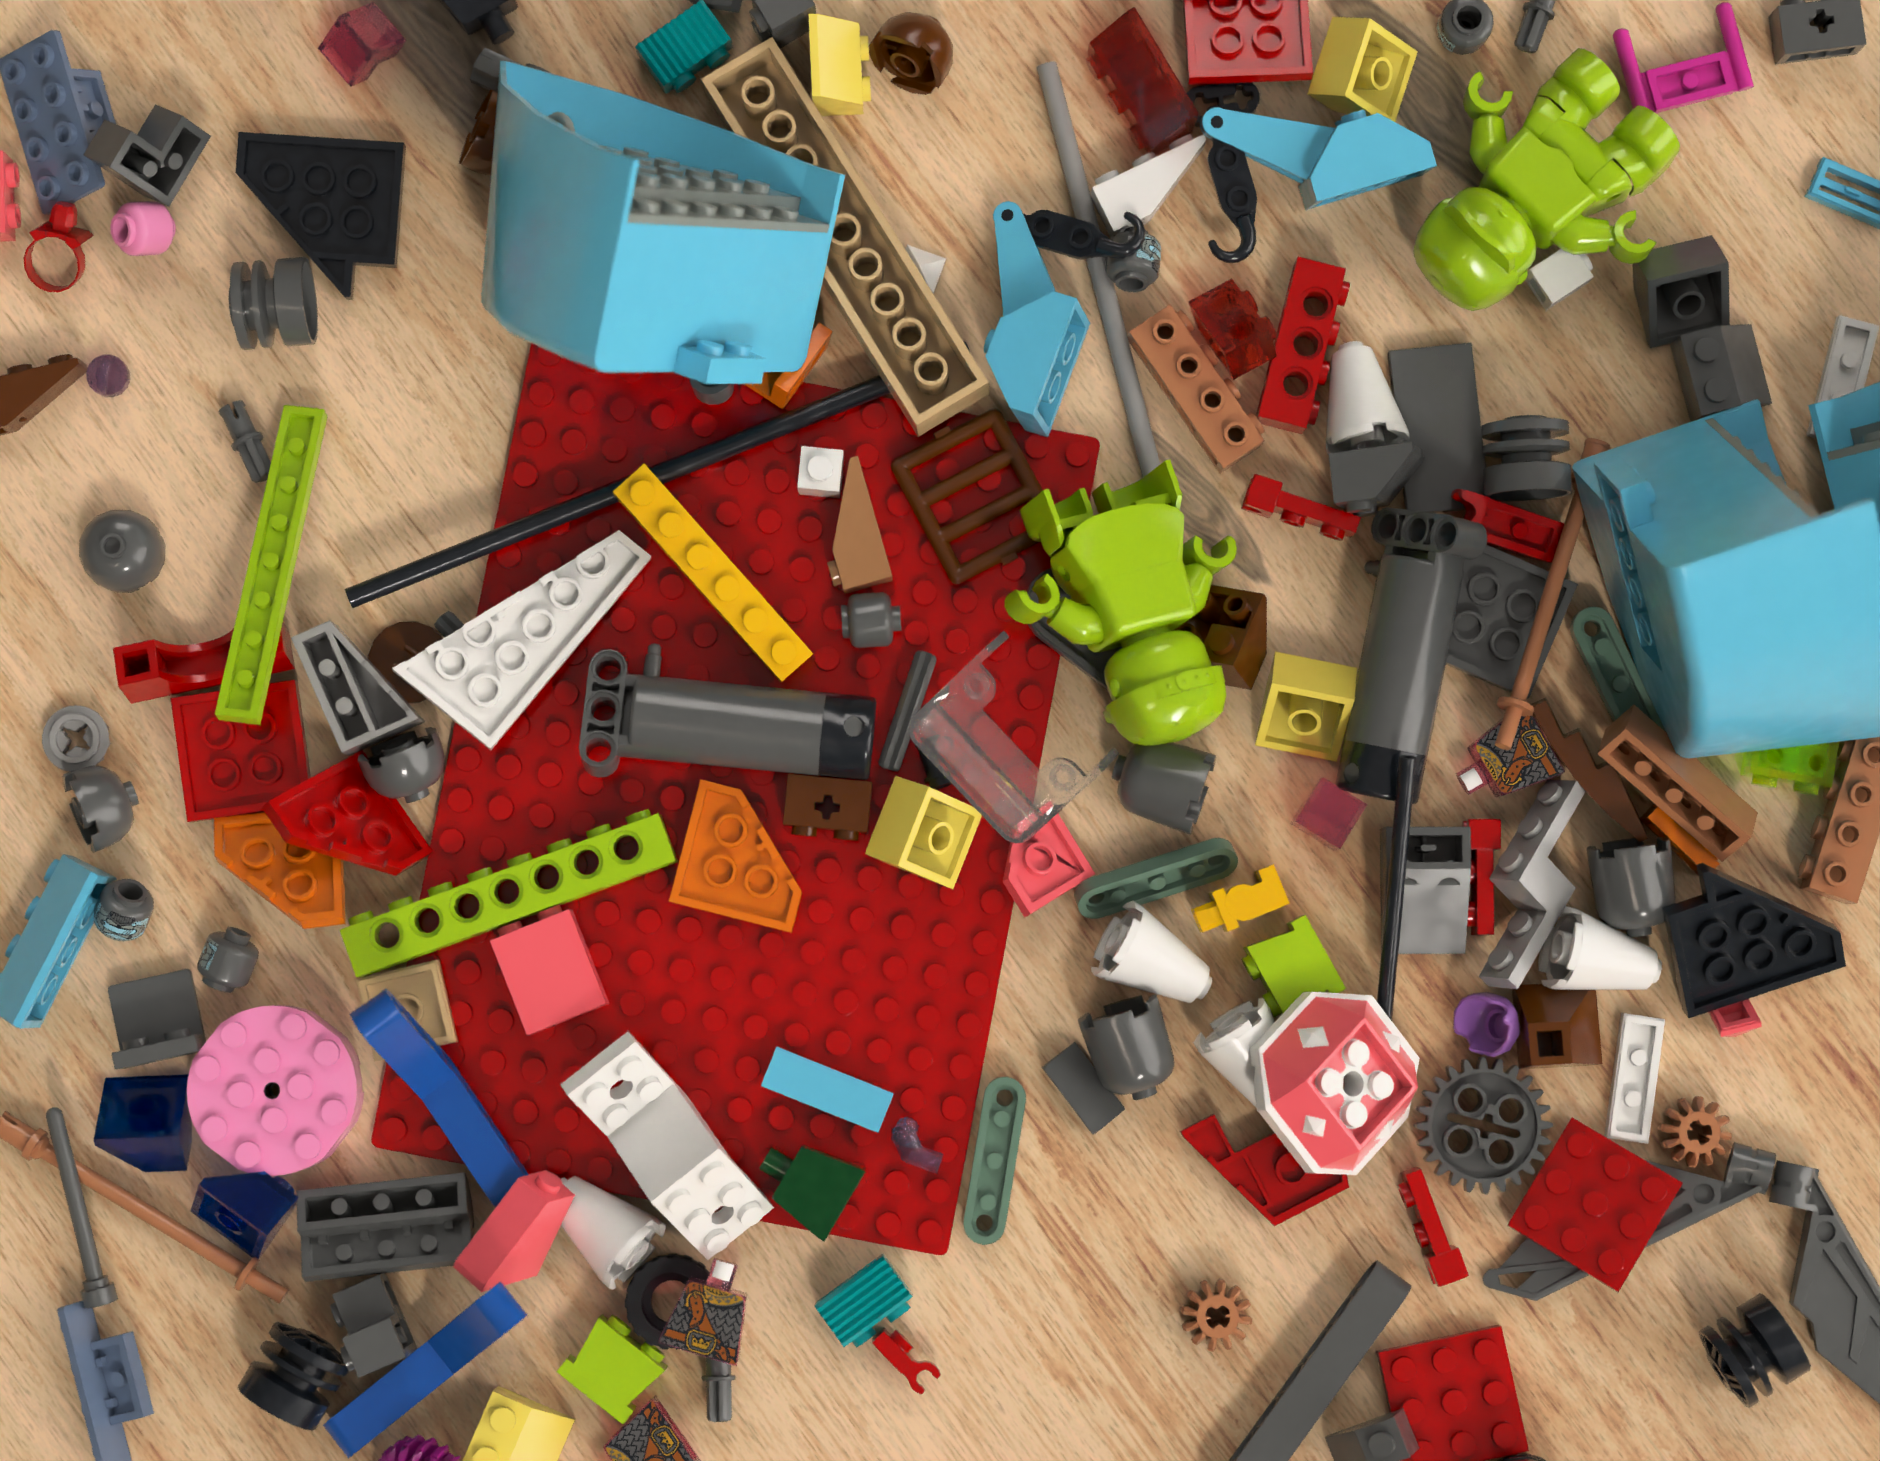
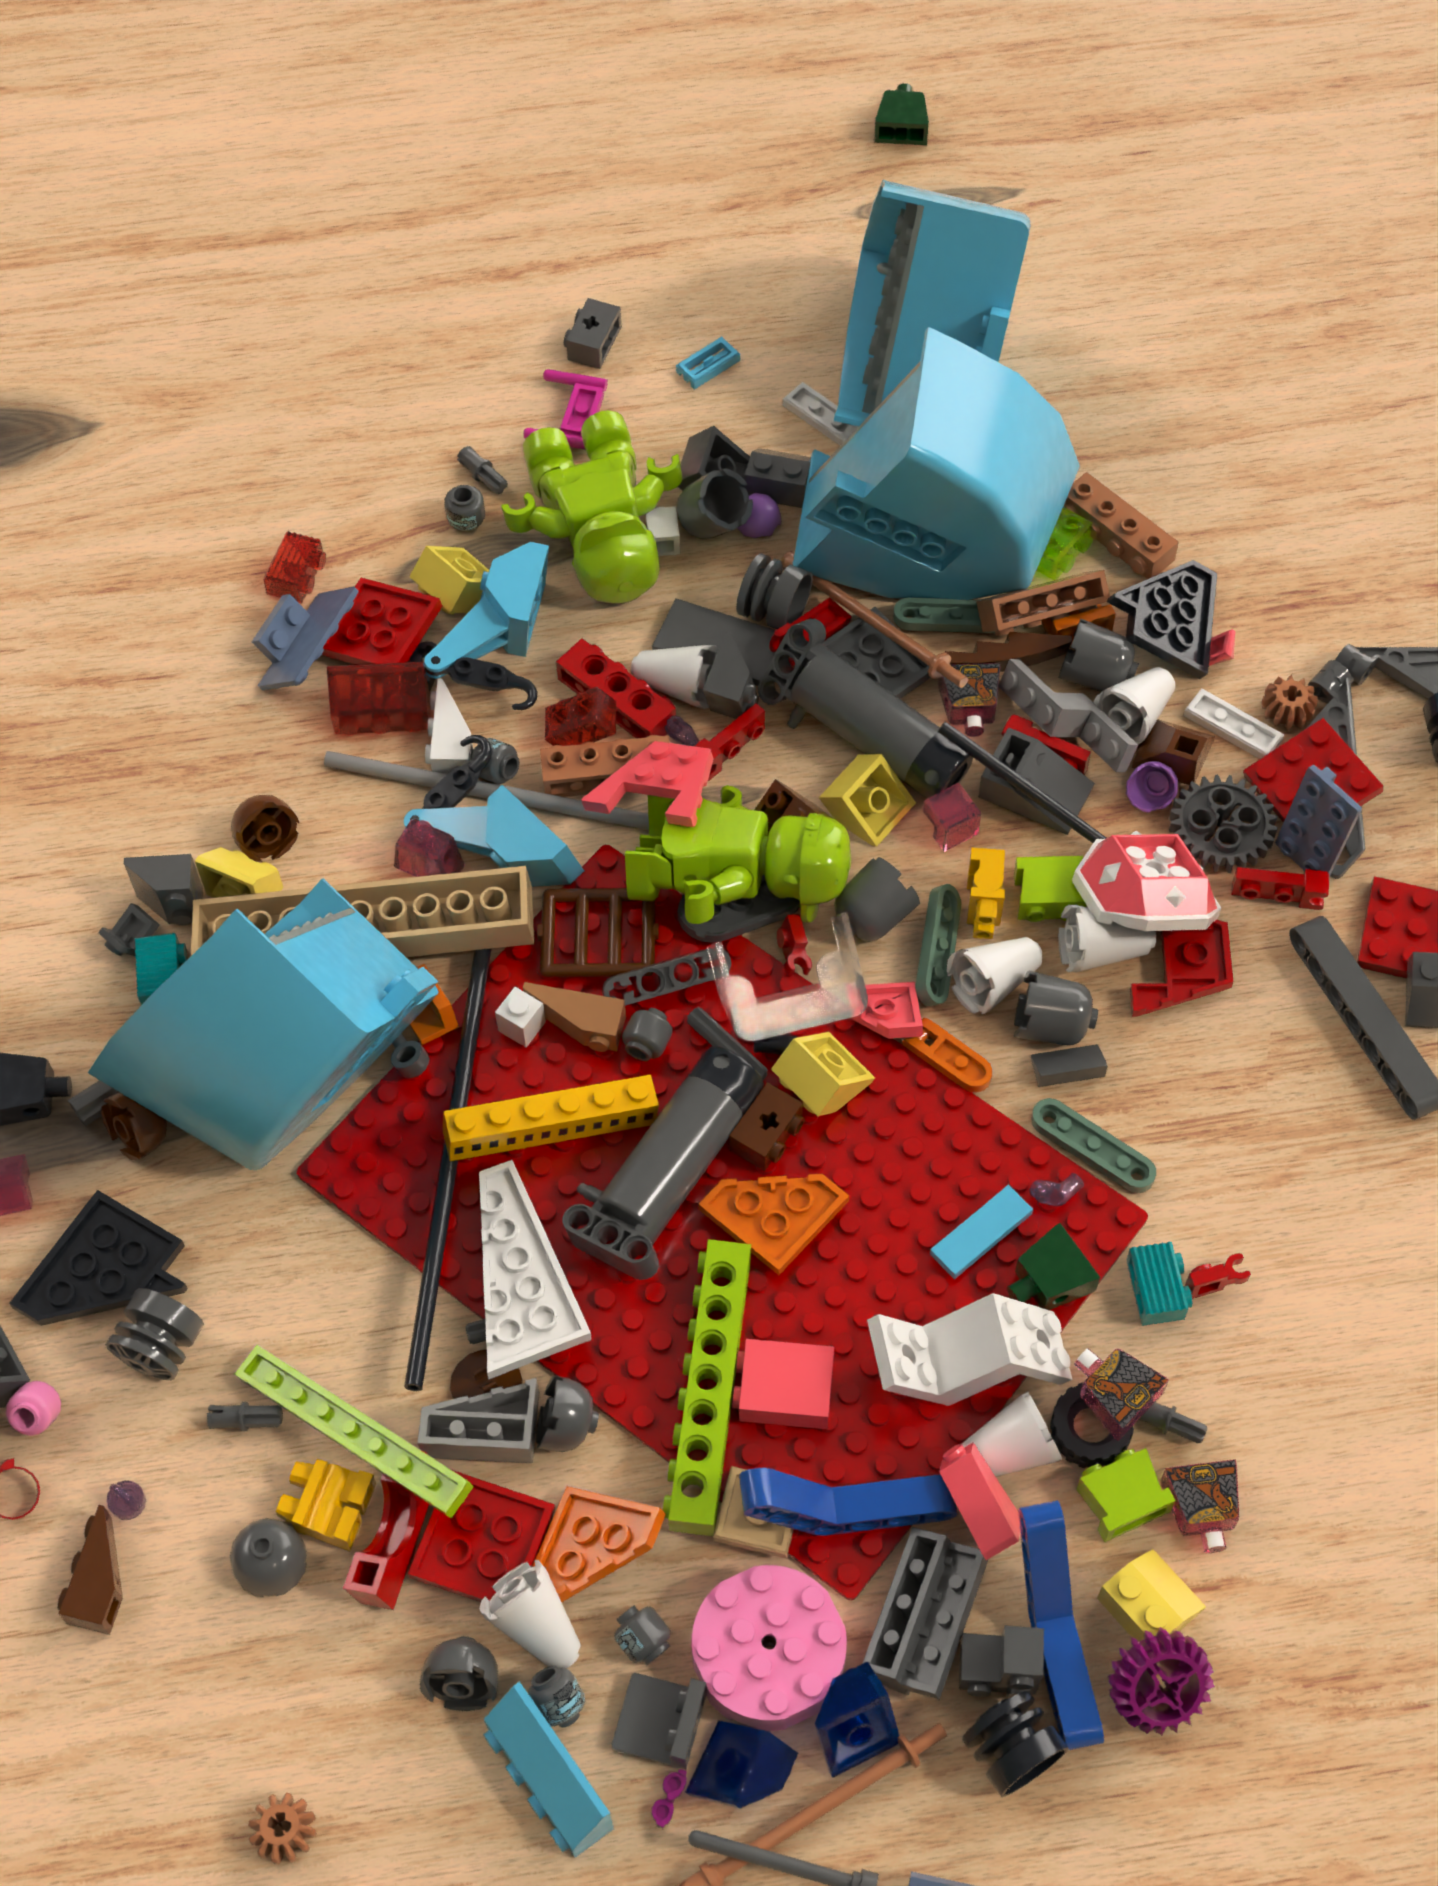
camera: 55 degrees left, 25 degrees down
light grey gear [42,705,111,772] -> none
red plate [262,750,433,876] -> none
nougat gear [1180,1279,1252,1352] -> none
none -> yellow hips [276,1459,376,1552]
none -> clear pink torso [394,819,465,877]
none -> white cone [479,1560,581,1668]
none -> coral wing [581,741,713,827]
none -> dark grey beam [602,947,731,1006]
none -> magenta piece [651,1769,687,1829]
none -> arm [665,715,700,746]
none -> dark grey cylinder [676,469,753,539]
none -> medium lavender hair [737,493,782,538]
none -> red plate [776,914,812,976]
none -> orange plate [901,1018,992,1093]
none -> sand blue bracket [1275,765,1362,877]

